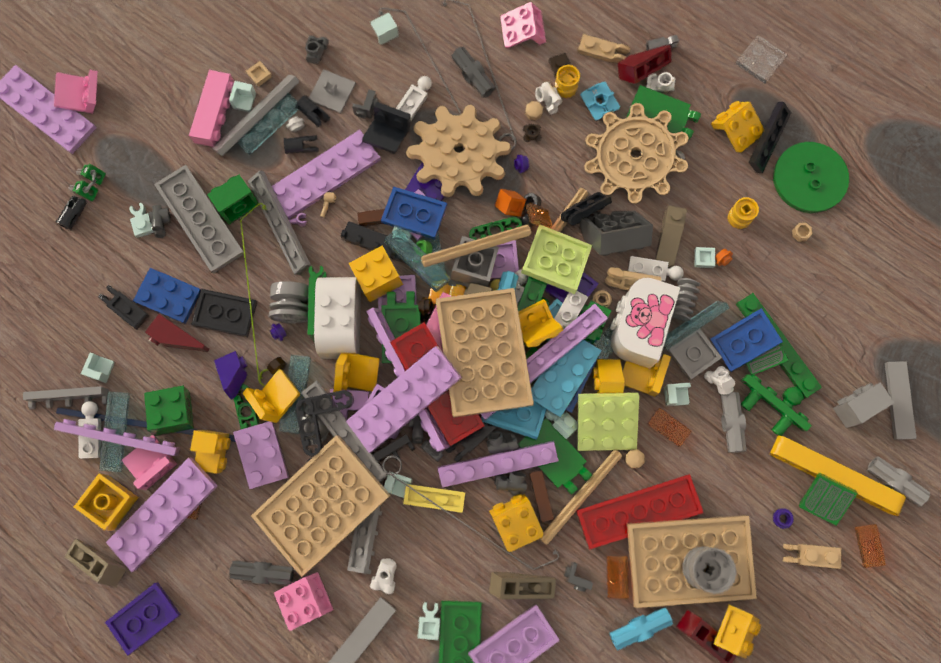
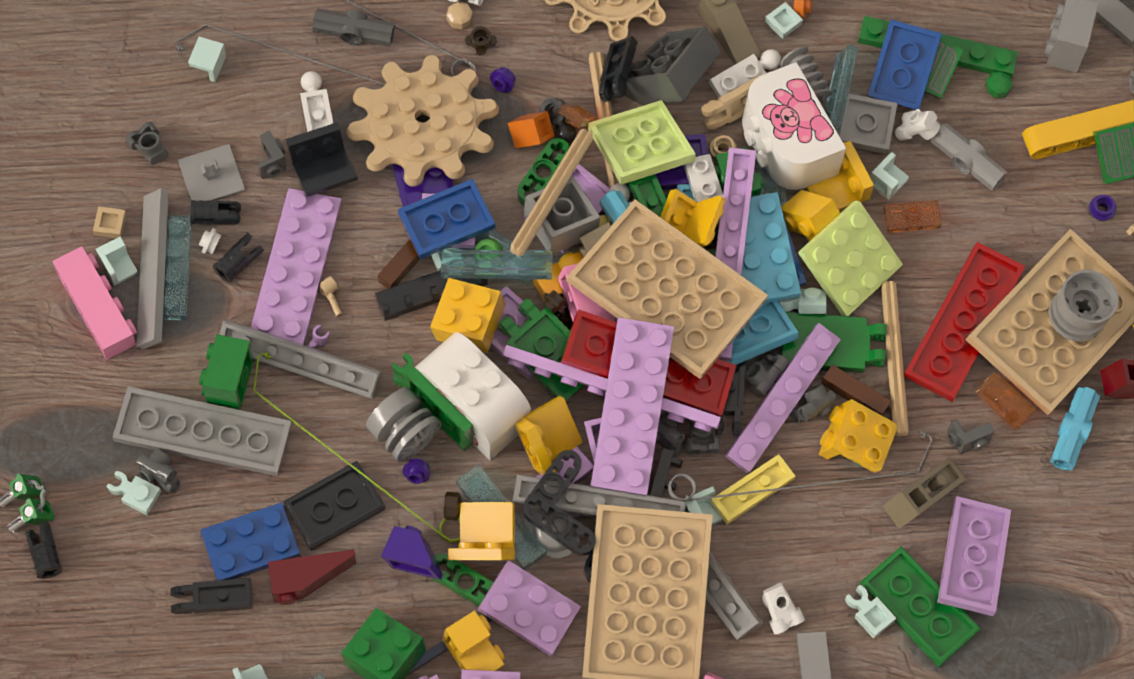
camera: 50 degrees left, 10 degrees down
tan tile [625,449,645,469] -> none
green plate [740,374,812,436] -> none

